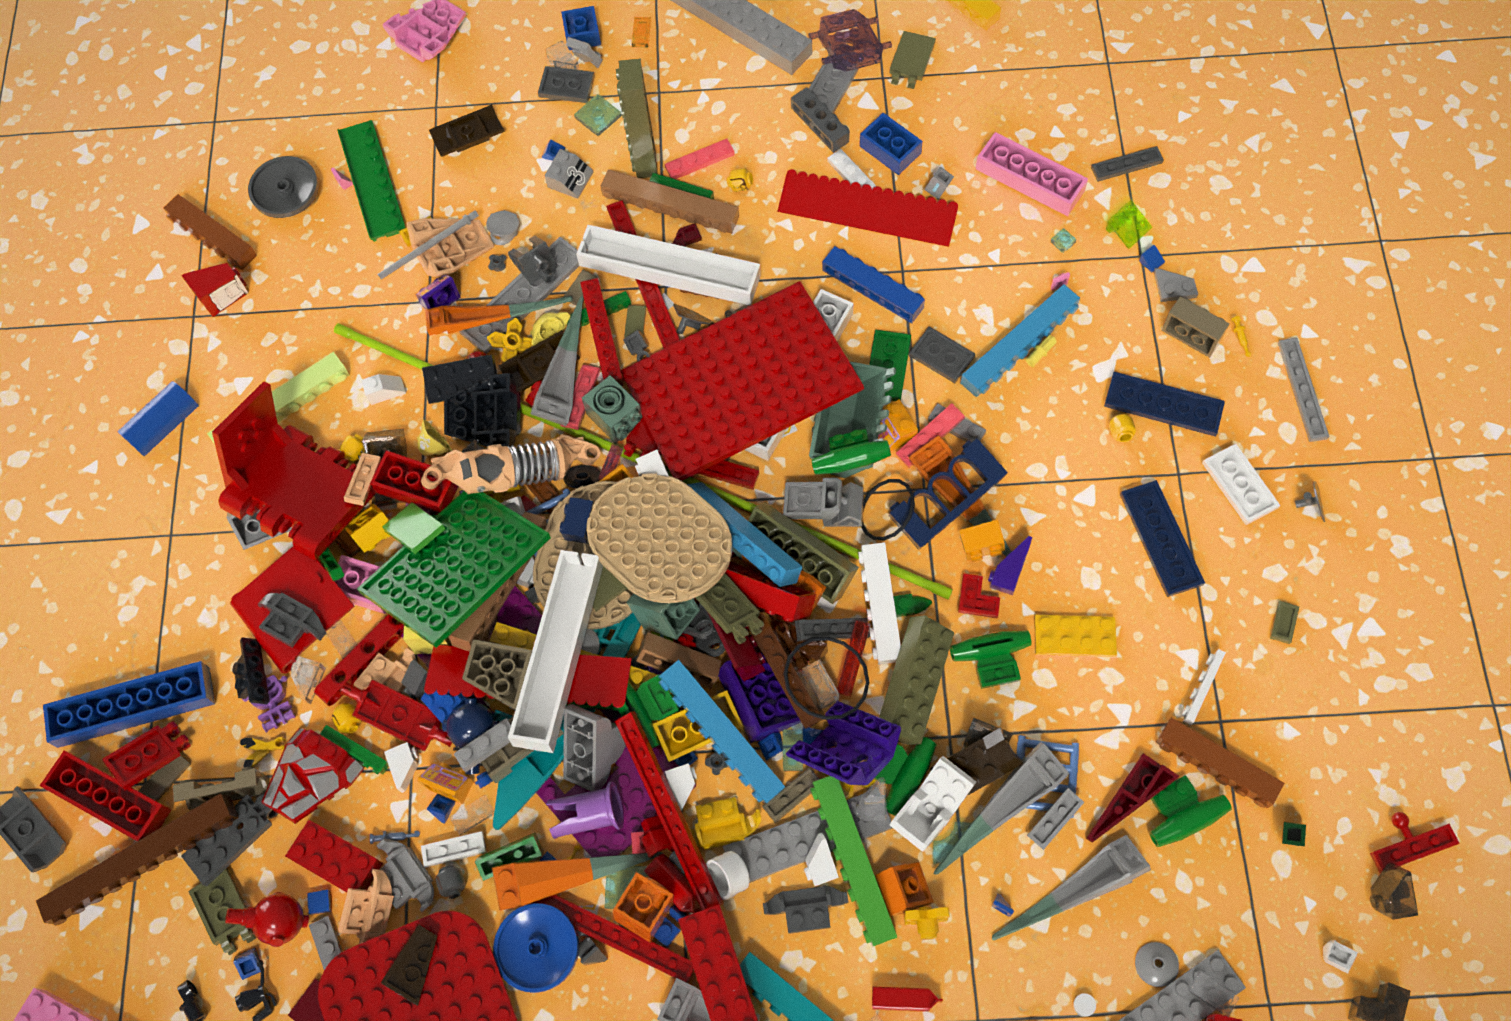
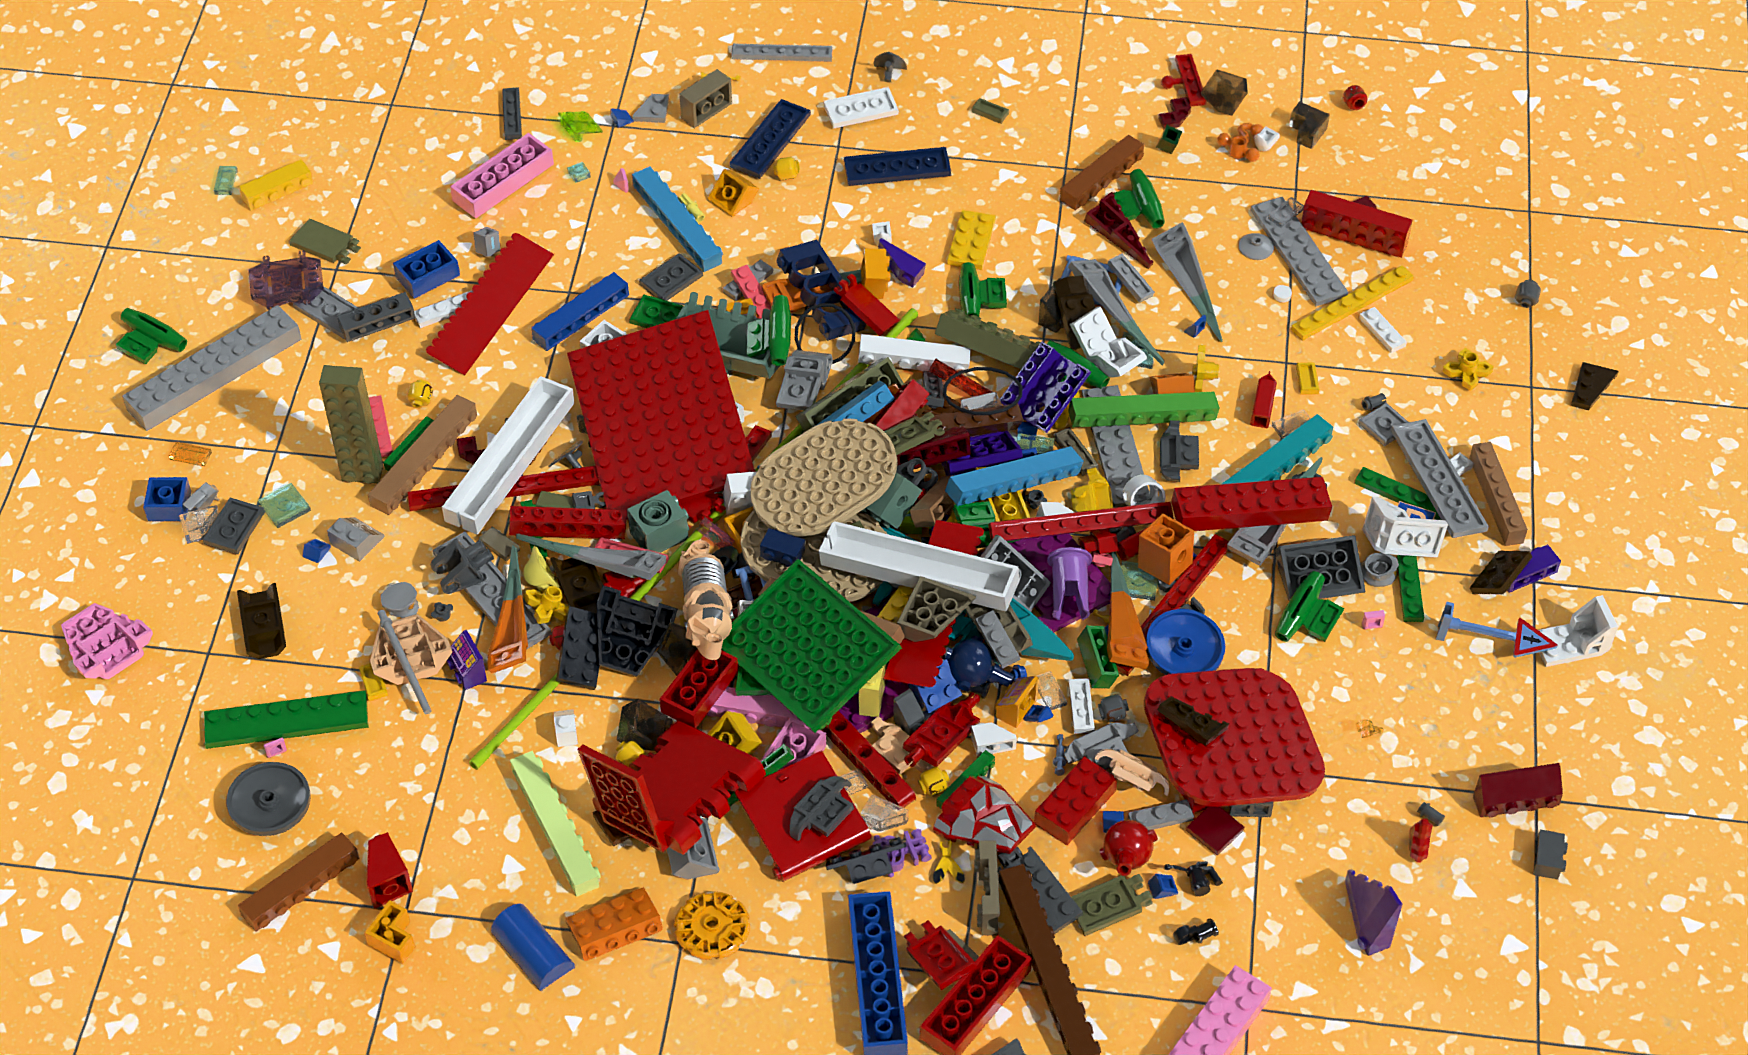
camera: 85 degrees left, 15 degrees down
light nougat plate [344,453,381,506] -> none
tile [382,503,445,554] -> none
light yellow hat [417,419,453,458] -> none
white slope [804,833,839,886] -> none
clear slope [856,778,887,822] -> none
red plate [958,573,1000,618] -> none
white plate [1181,649,1226,727] -> none
none -> light orange brick [365,900,415,964]
none -> orange bracket [565,887,663,961]
none -> light orange plate [674,891,750,960]
none -> light orange slope [707,169,759,216]
none -> red tile [833,274,900,336]
none -> white plate [872,221,892,246]
none -> dark red tile [1158,97,1191,130]
none -> orange piece [1217,123,1264,162]

